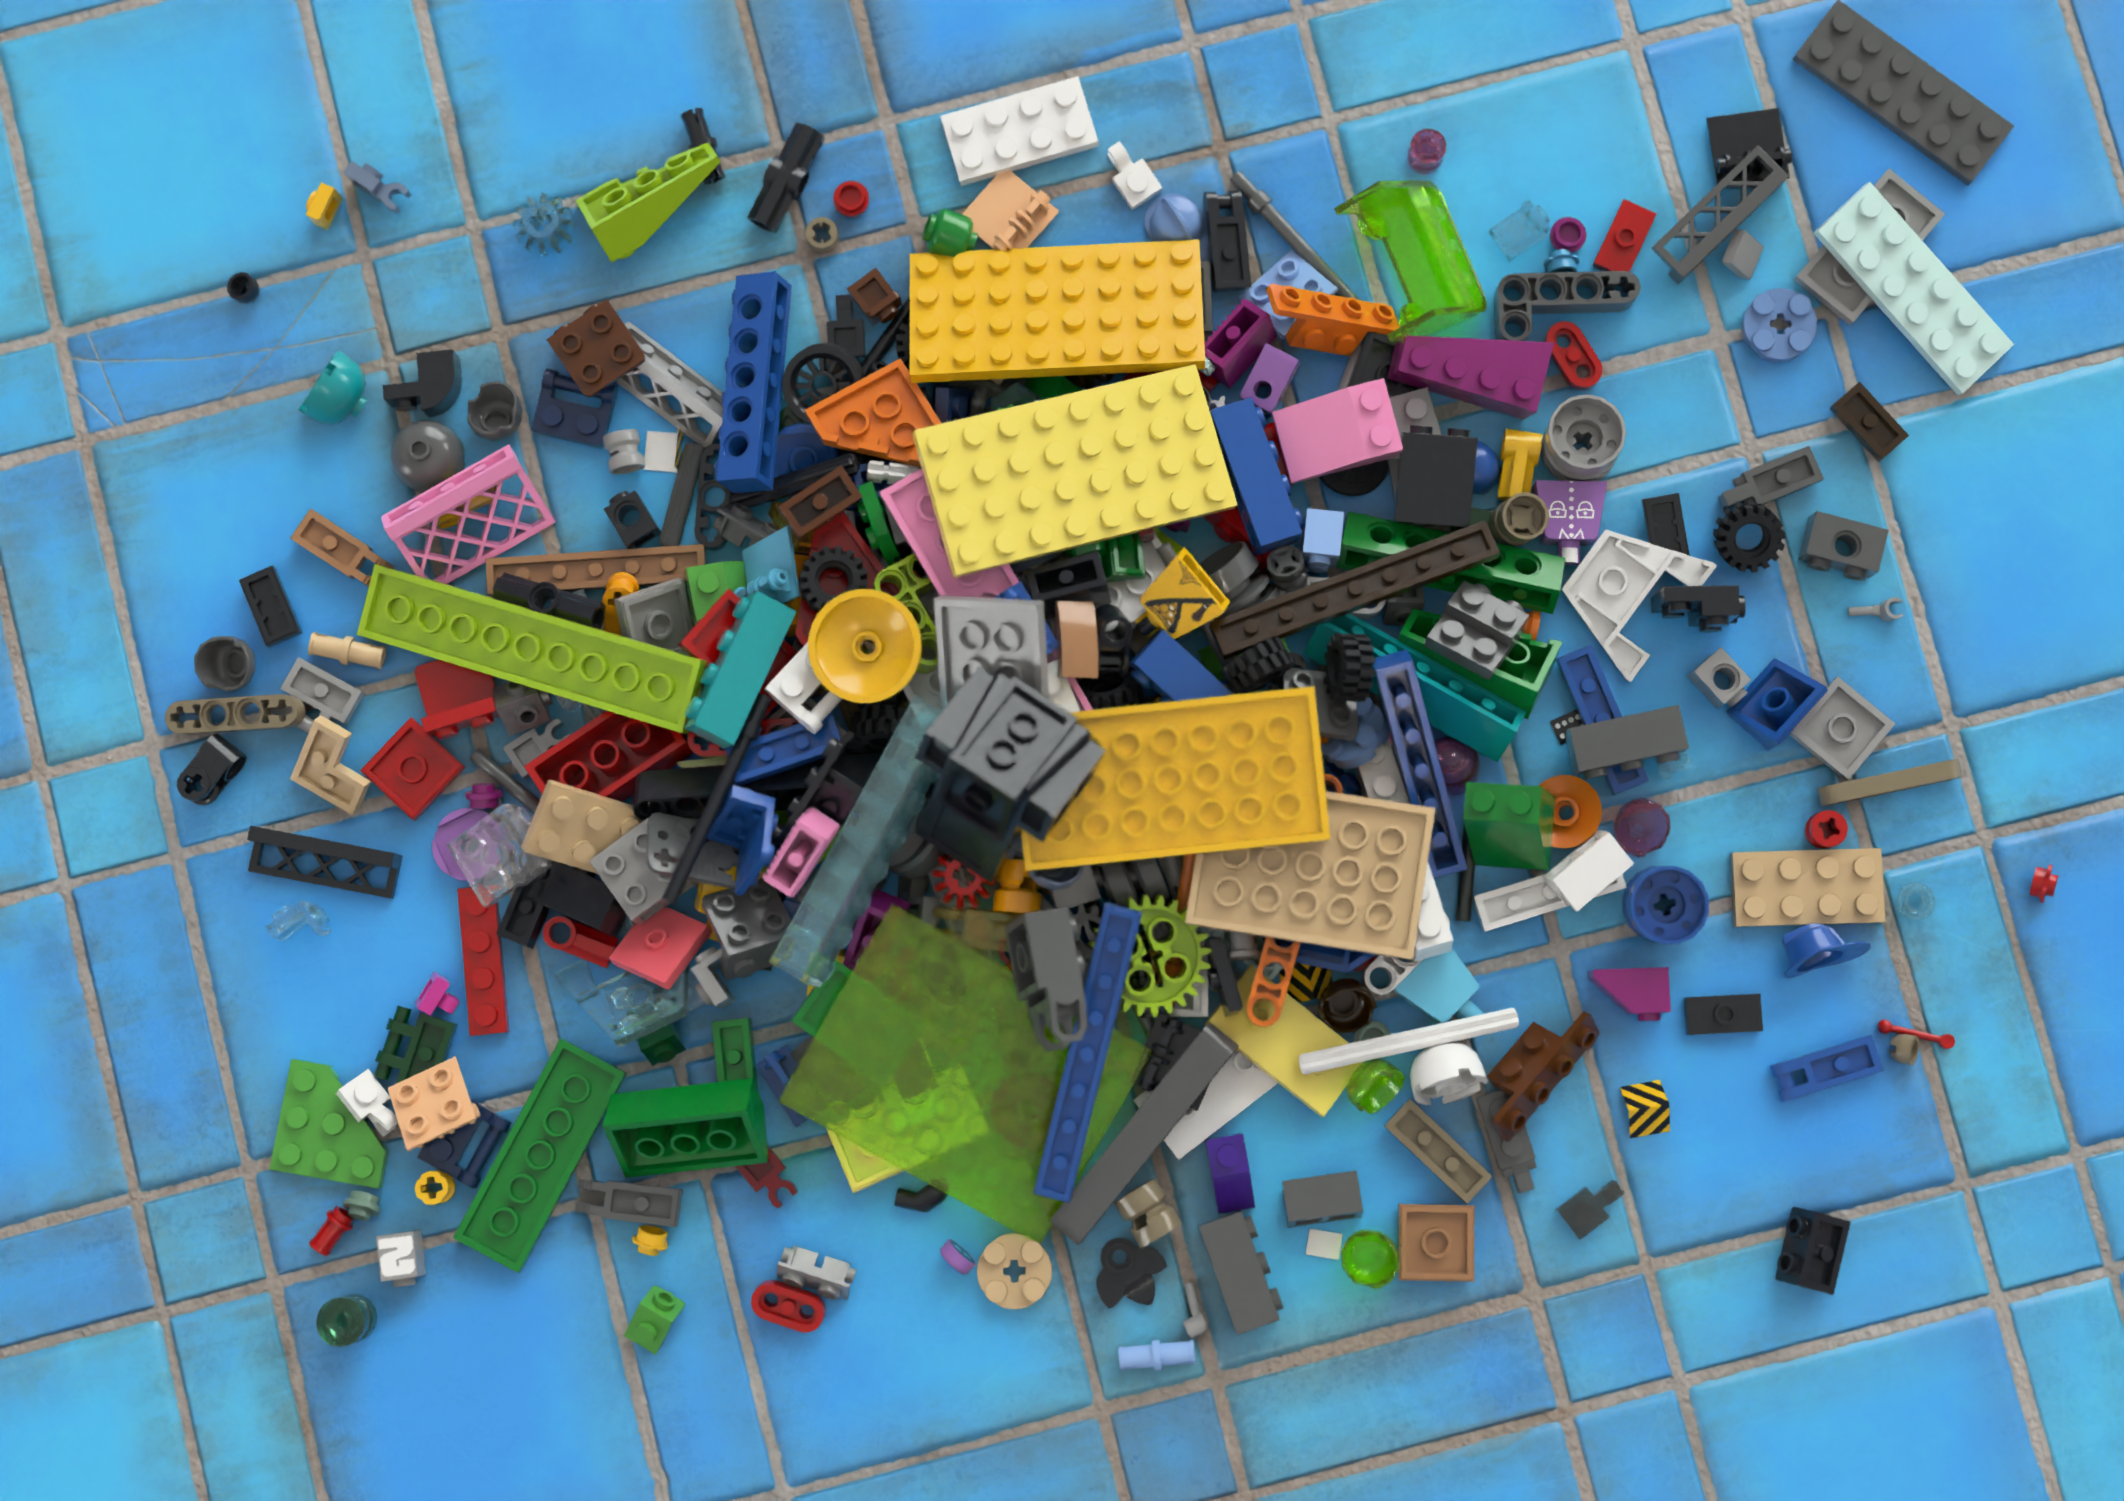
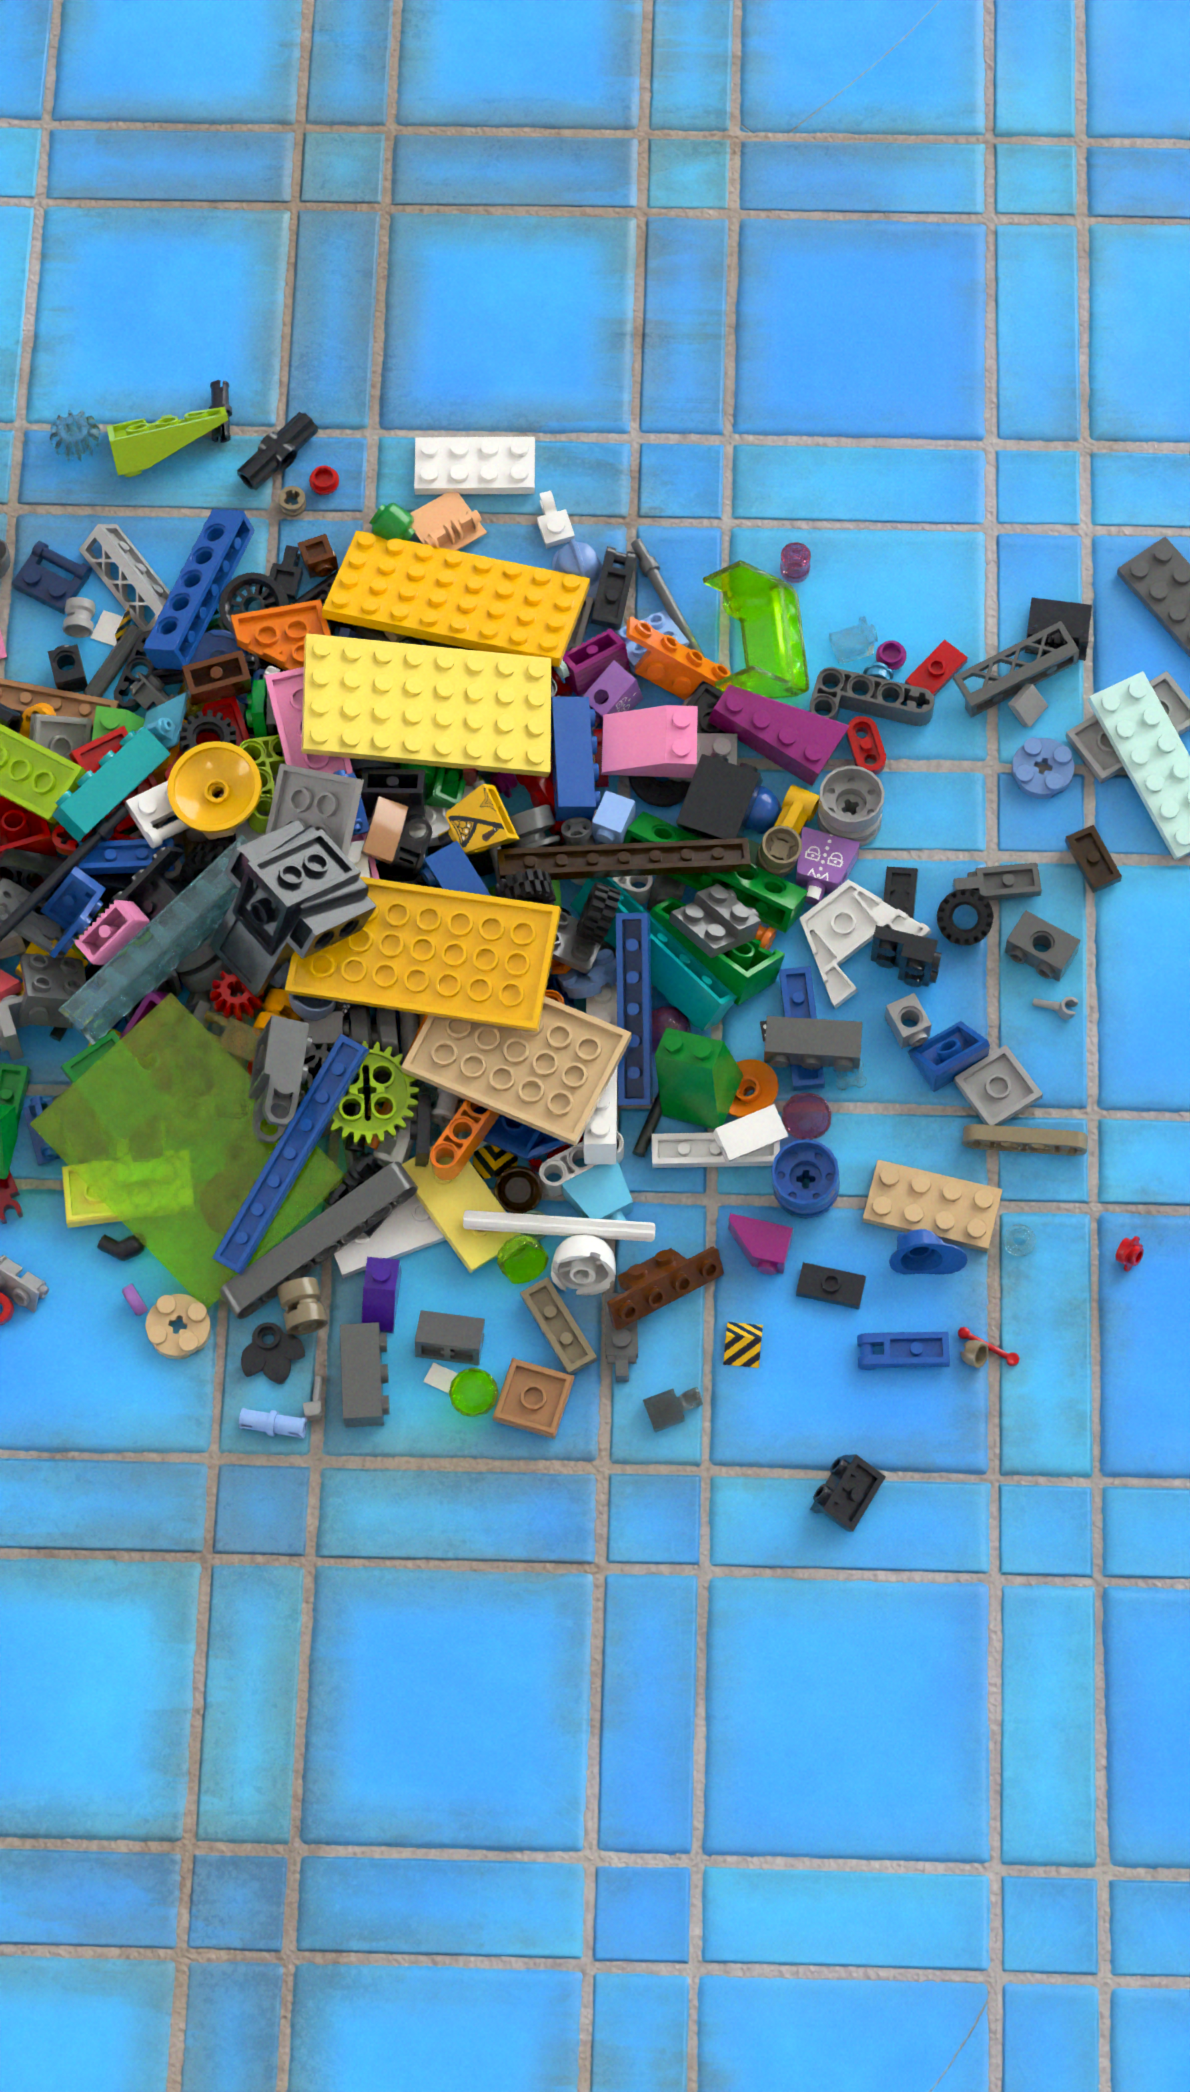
camera: 10 degrees right, 15 degrees down
reddish brown bracket [546,299,645,397] -> none
red wheel [1804,810,1848,849] -> none

